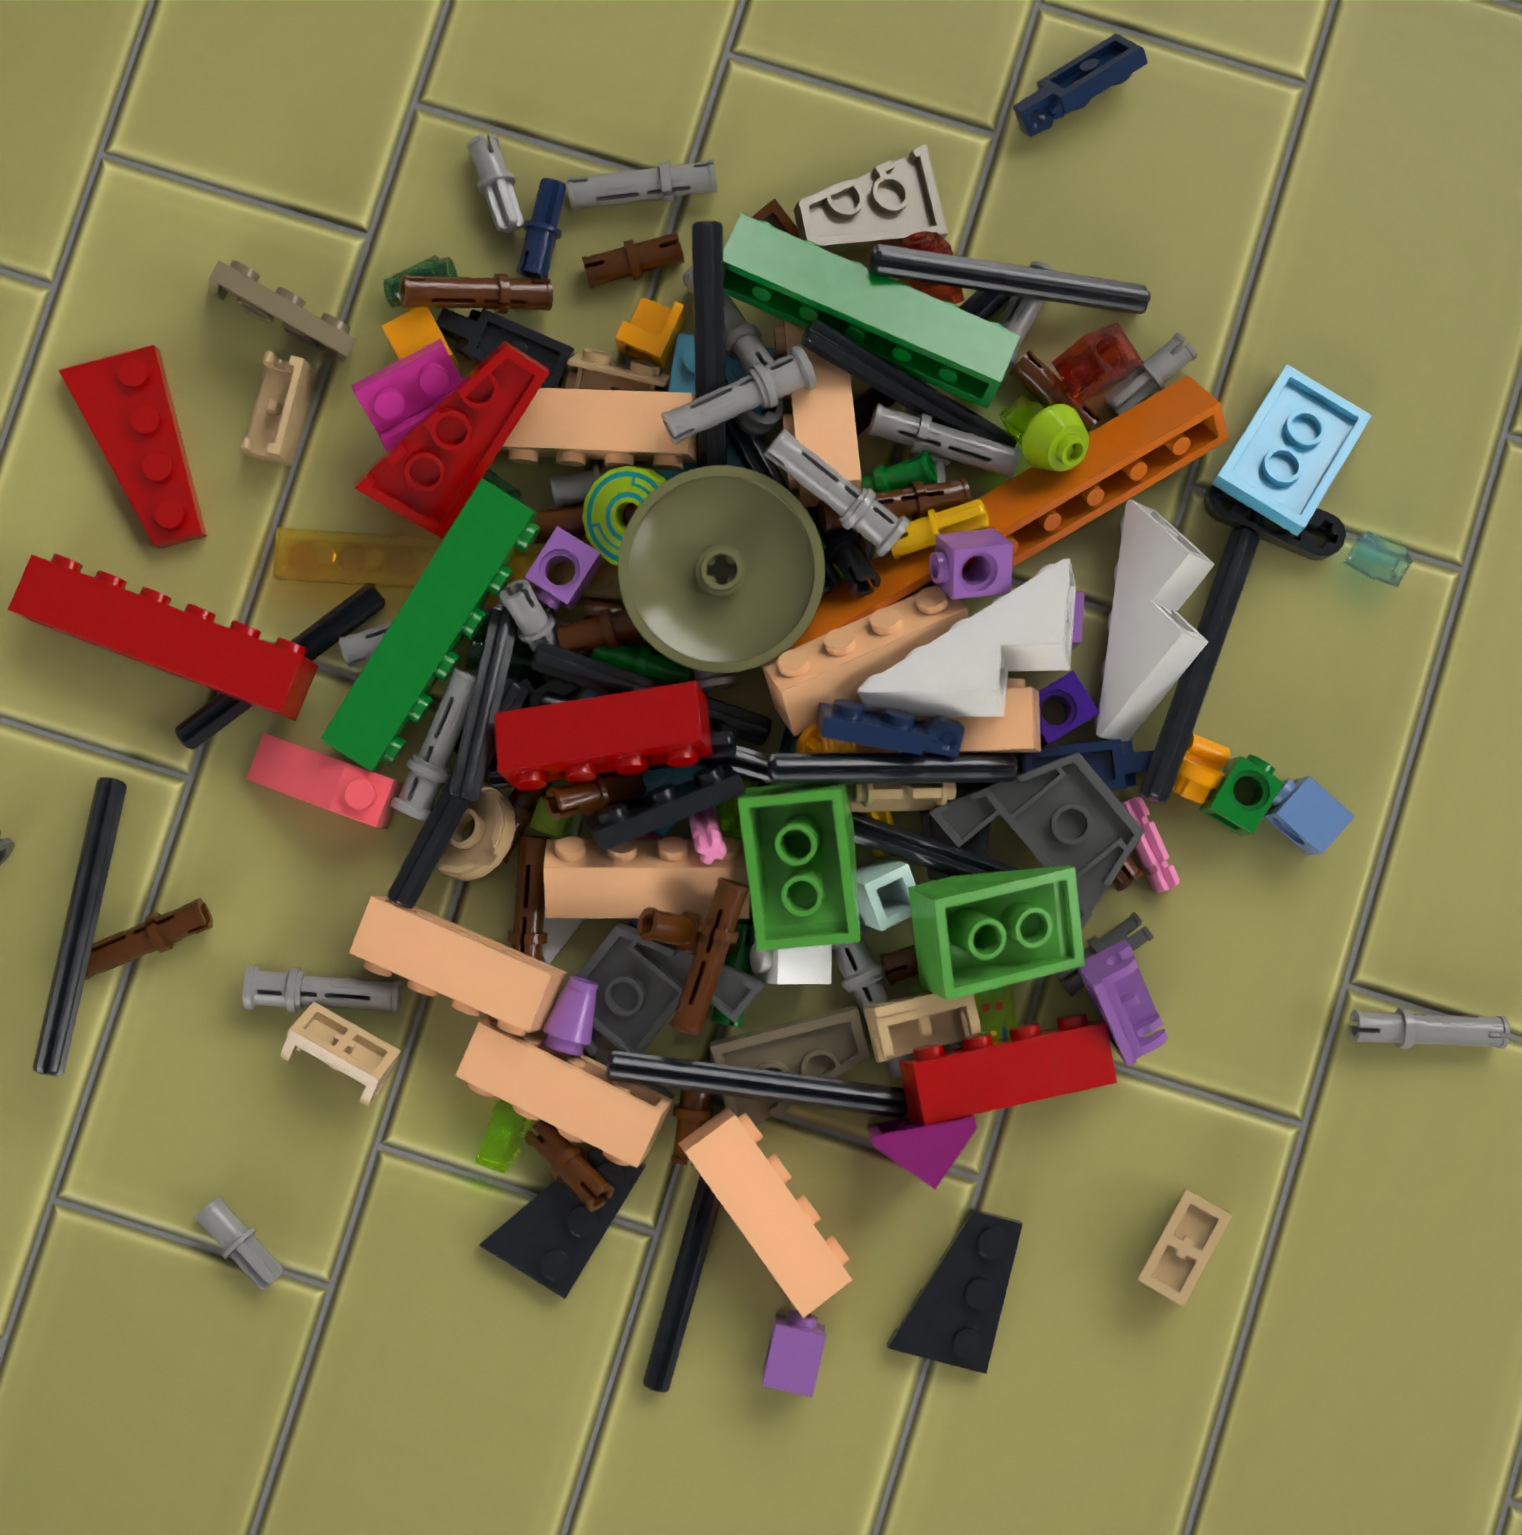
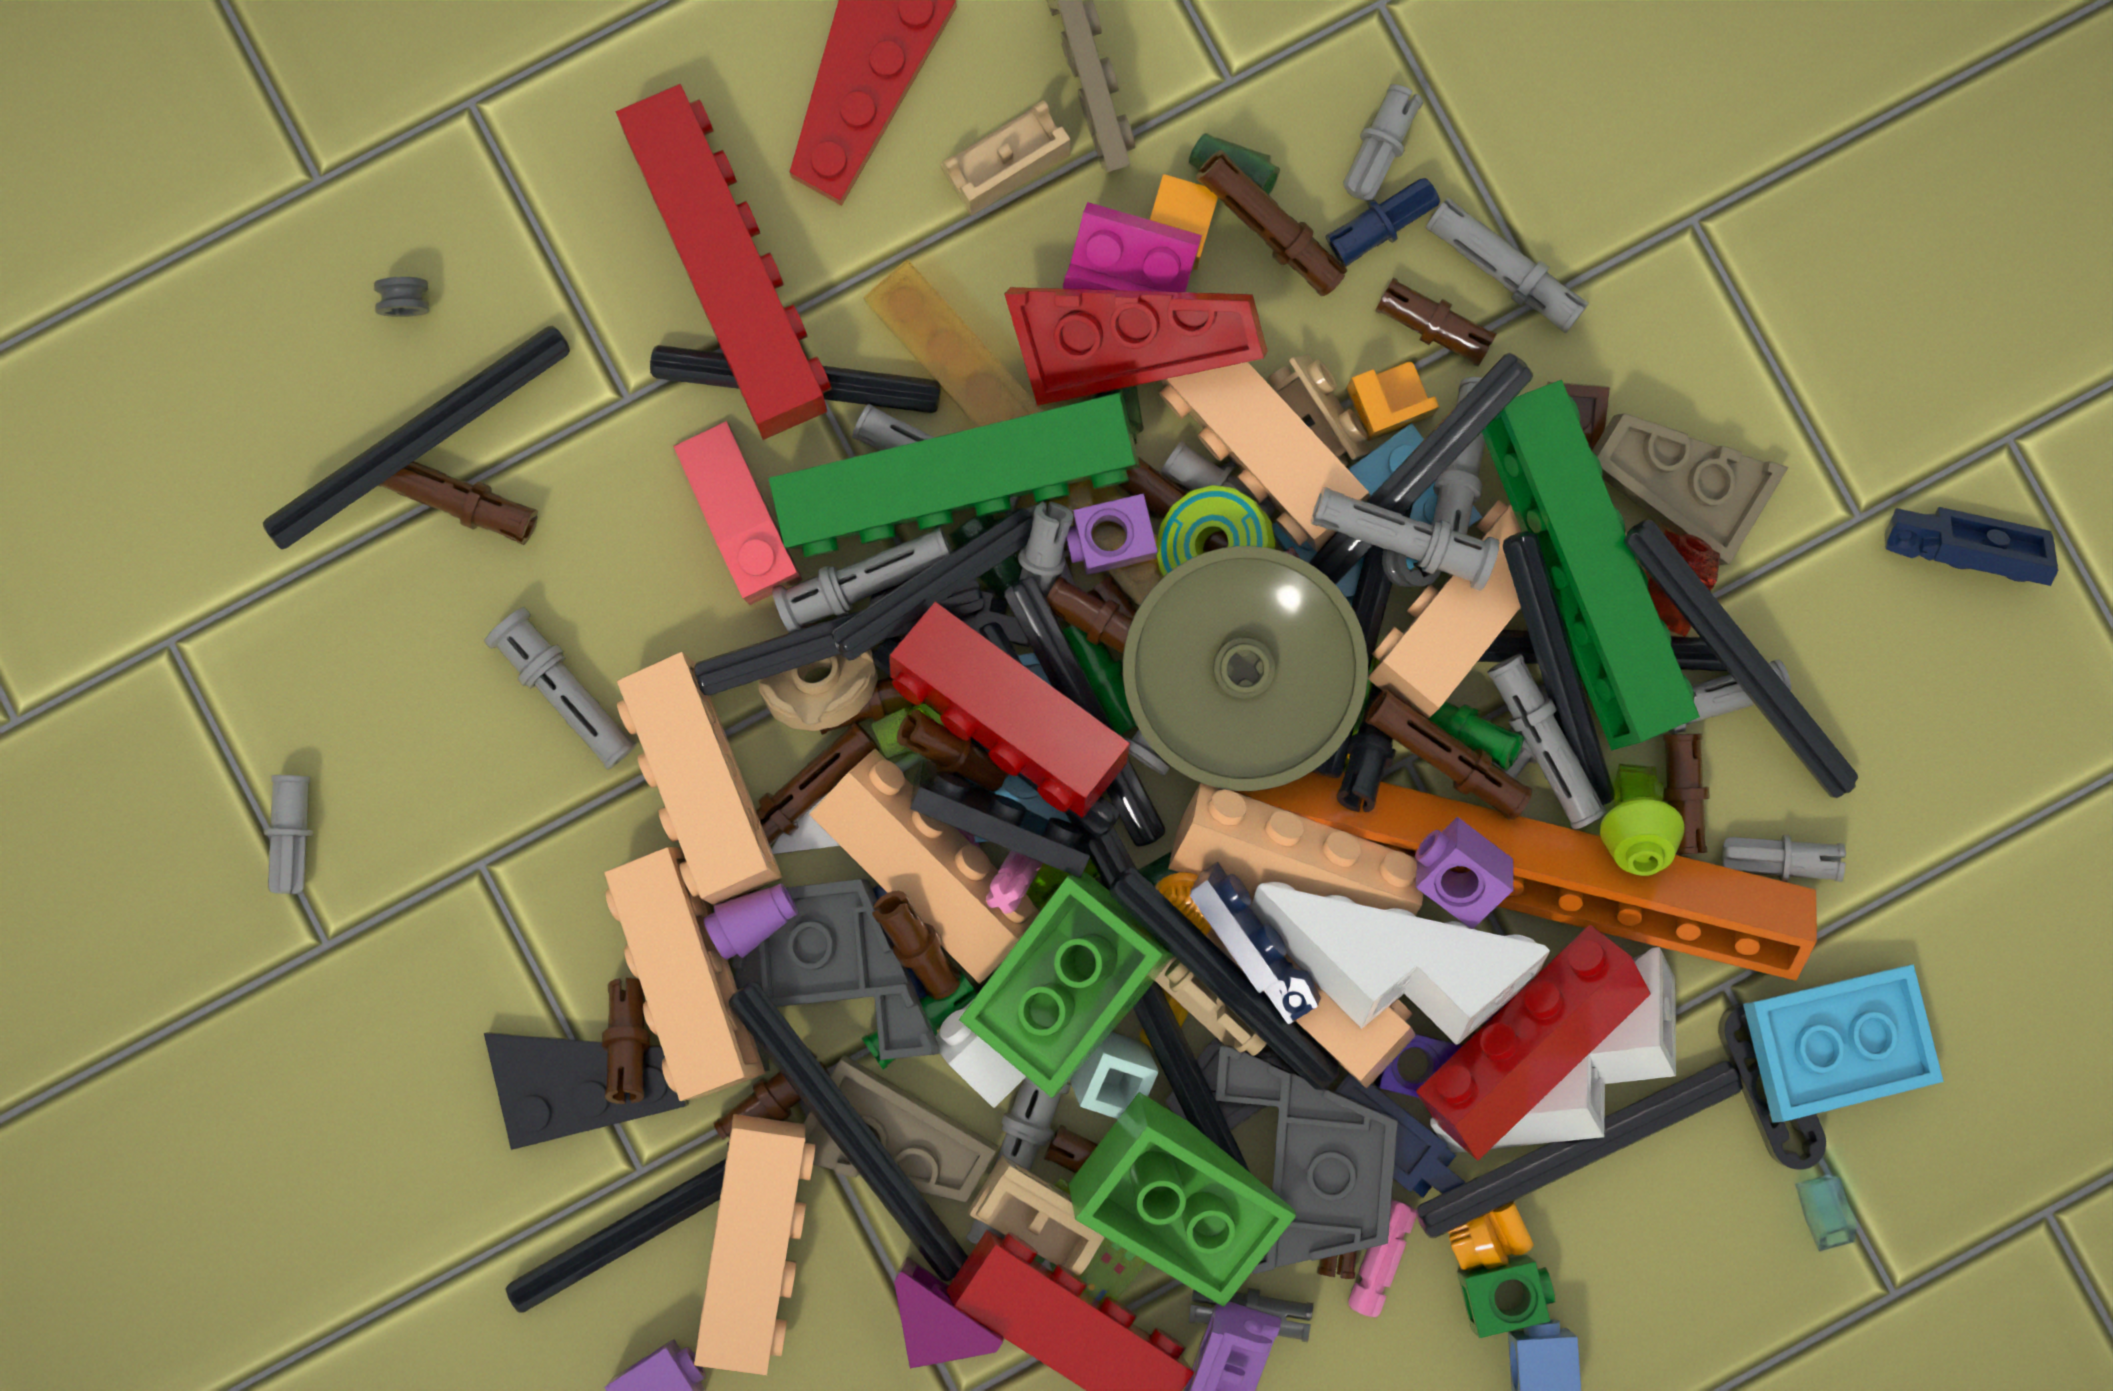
camera: 45 degrees right, 0 degrees up
tan hinge [280,1001,401,1107] -> none
black hinge [436,308,575,388] -> none
clear neon green piece [475,1099,532,1174] -> none
reddish brown pin [670,877,749,1035] -> none
light grey pin [764,429,910,557] -> none
yellow axle [891,499,989,559] -> none
clear red brick [1052,322,1144,404] -> none
none -> red brick [1416,925,1651,1161]

